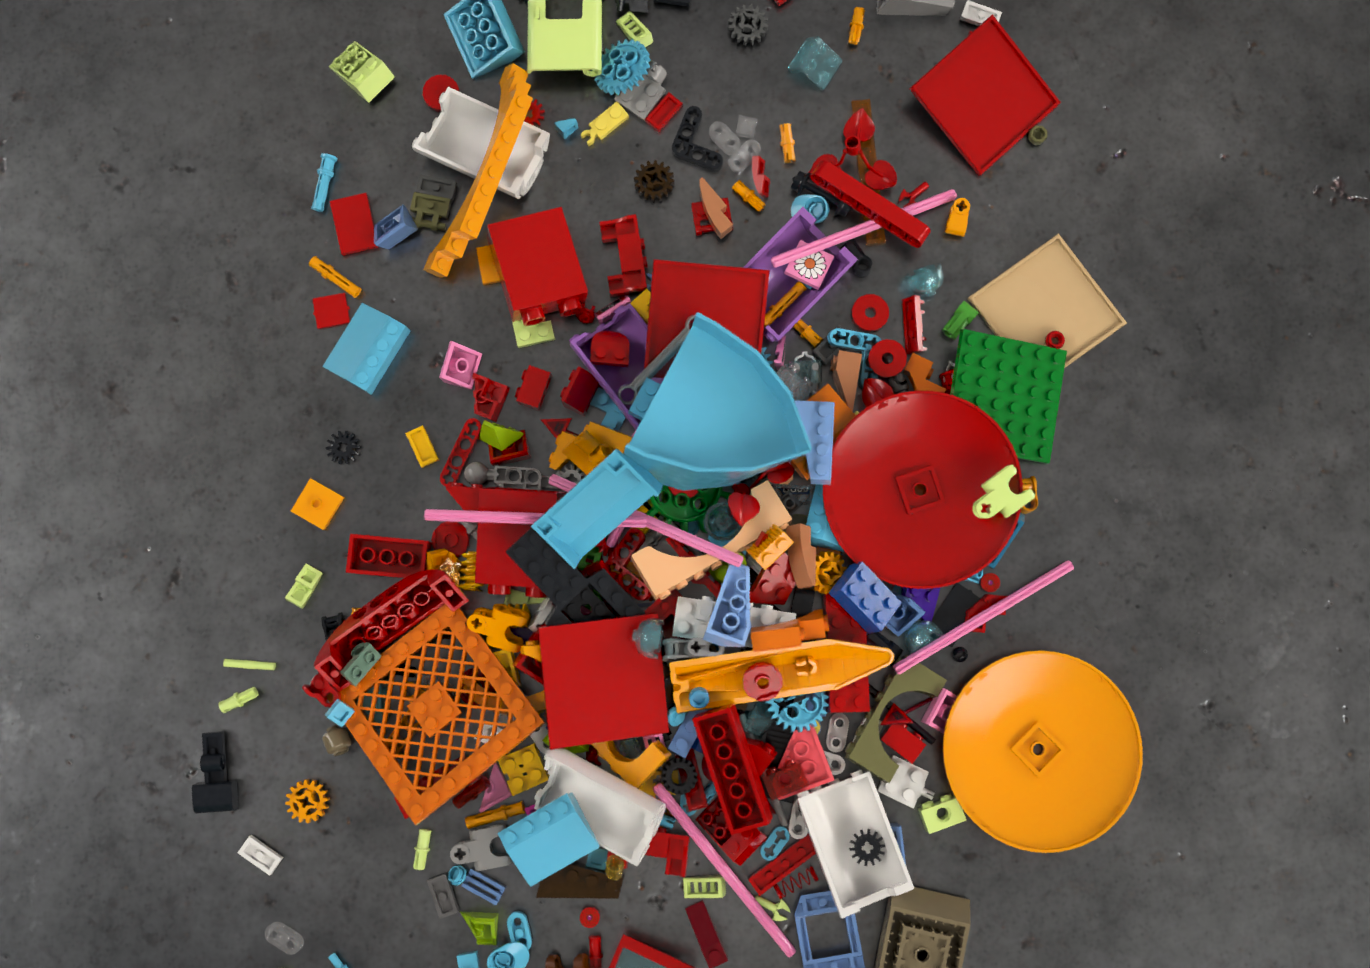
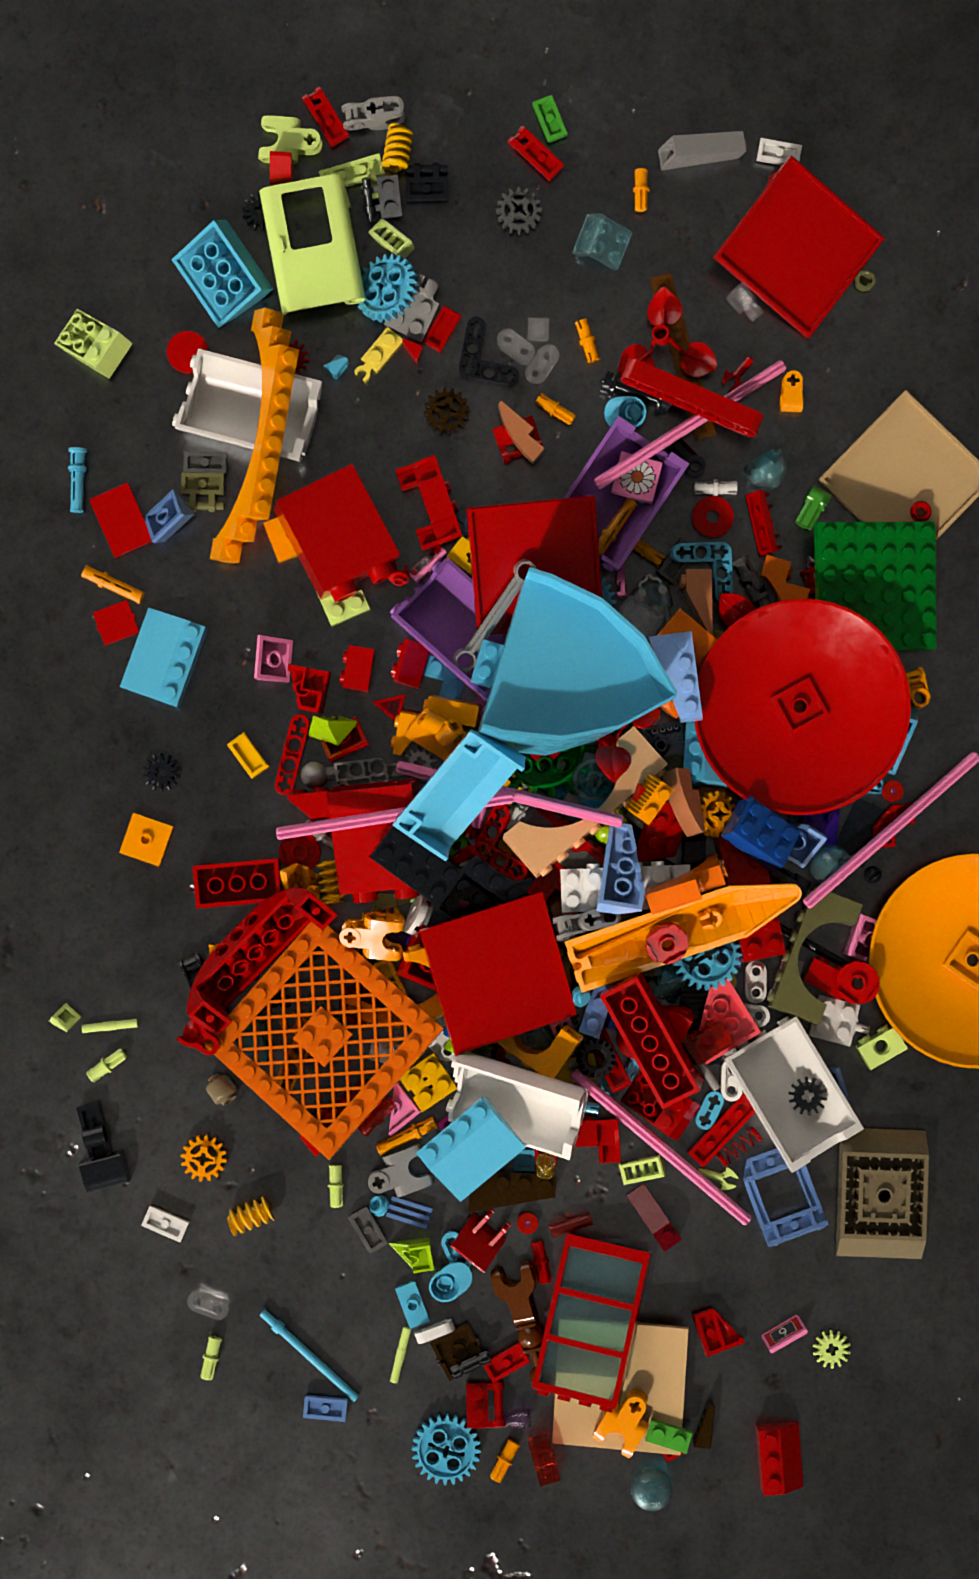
camera: 15 degrees left, 5 degrees up
yellowish green slope [285,564,323,609] -> none
medium azure plate [325,699,355,727] -> none
sand green plate [340,642,382,686] -> none
clear yellow plate [438,558,461,580] -> none
red slope [590,331,630,367] -> none
clear light blue cylinder [632,618,664,660] -> none
dark azure tile [689,687,709,709] -> none
red slope [752,156,770,198] -> none
red tile [868,339,907,378] -> none
piece [880,697,933,726] -> none
yellowish green piece [972,464,1035,519] -> none
none -> yellowish green slope [49,1003,81,1032]
none -> yellow piece [227,1196,275,1236]
none -> red slope [402,338,423,365]
none -> red plate [450,1209,511,1273]
none -> clear red pin [549,1212,593,1238]
none -> white pin [694,479,737,496]
none -> clear plate [726,283,764,321]
none -> red plate [837,960,880,1004]

